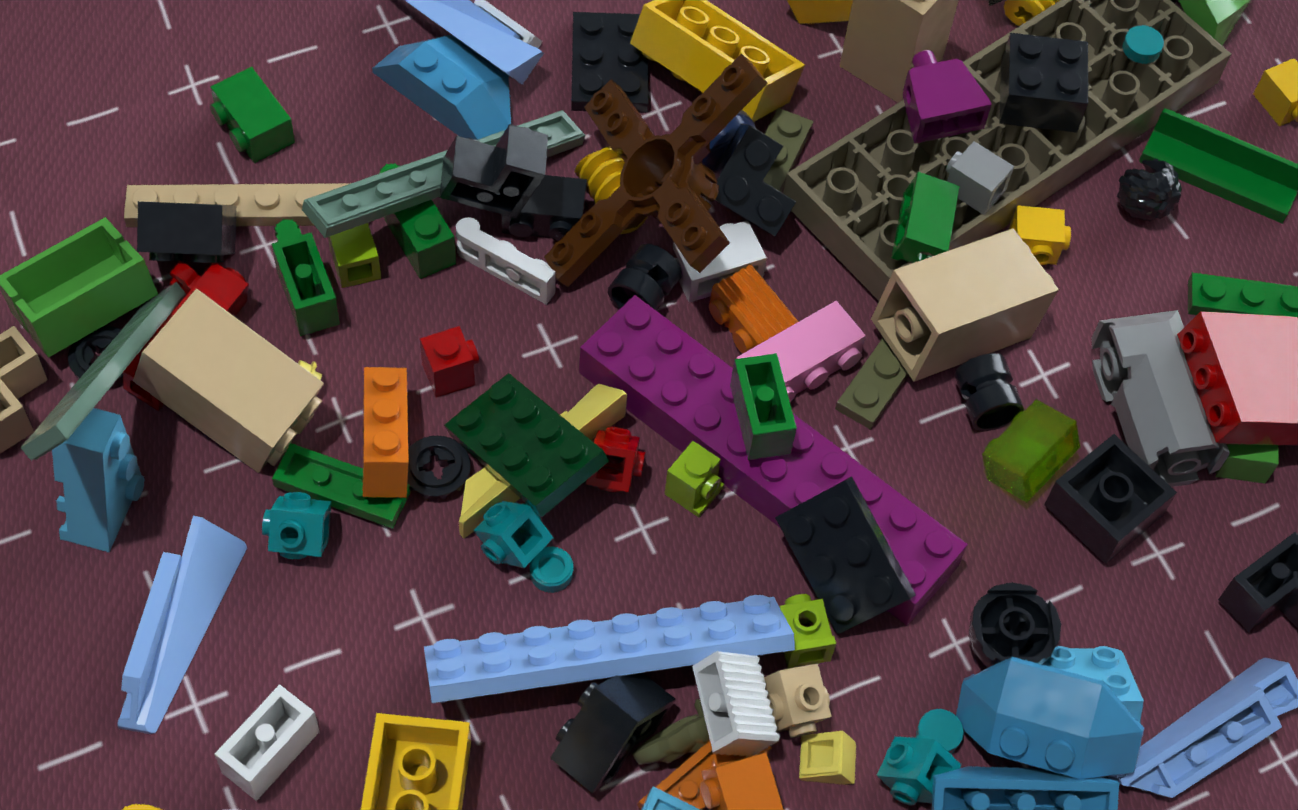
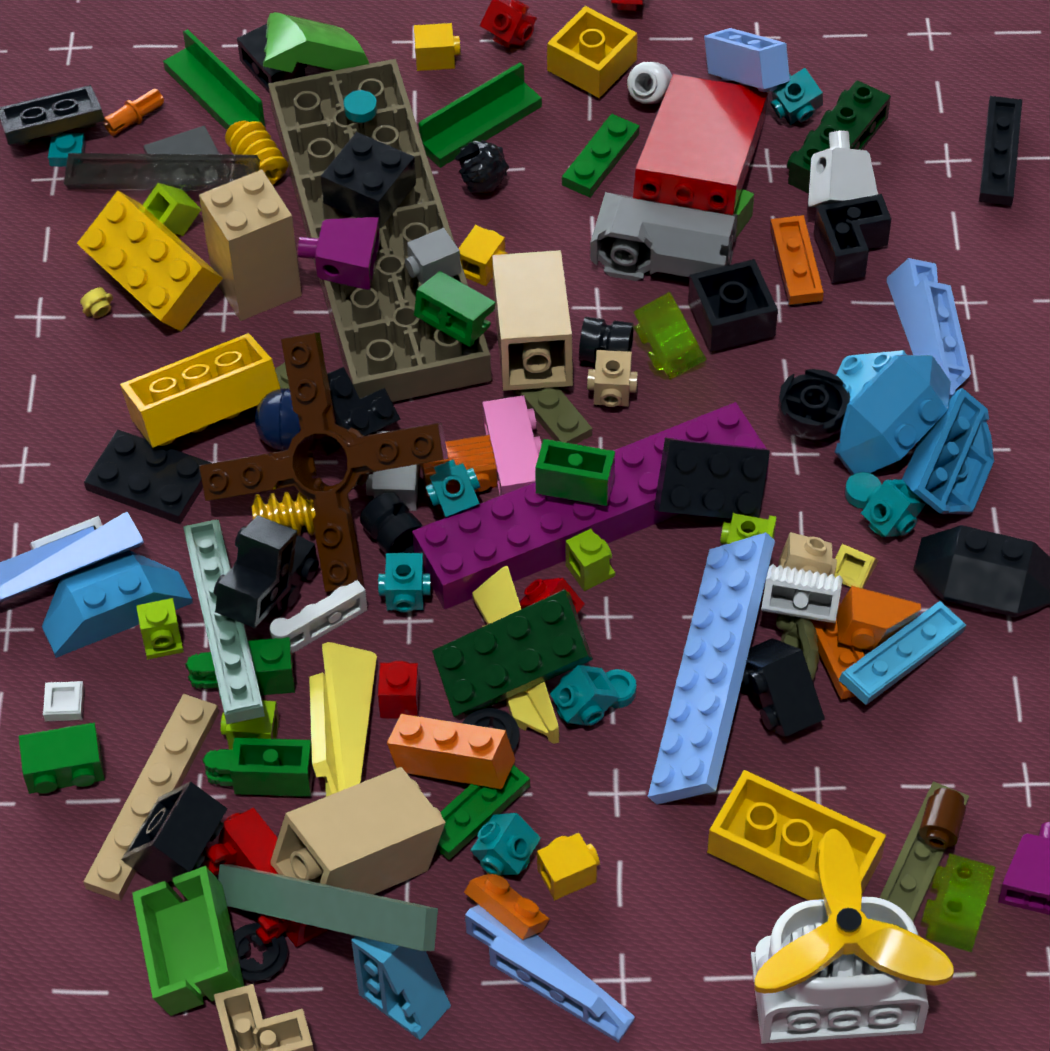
camera: 60 degrees left, 5 degrees down
white brick [215,685,319,801] -> none
none -> white tile [43,681,85,721]
none -> lime brick [136,598,184,660]
none -> light yellow wedge [309,642,377,797]
none -> teal brick [378,553,431,612]
none -> teal brick [426,459,481,517]
none -> orange plate [464,873,550,940]
none -> yellow brick [537,833,600,901]
none -> tan brick [587,350,638,407]
none -> orange plate [770,215,824,305]

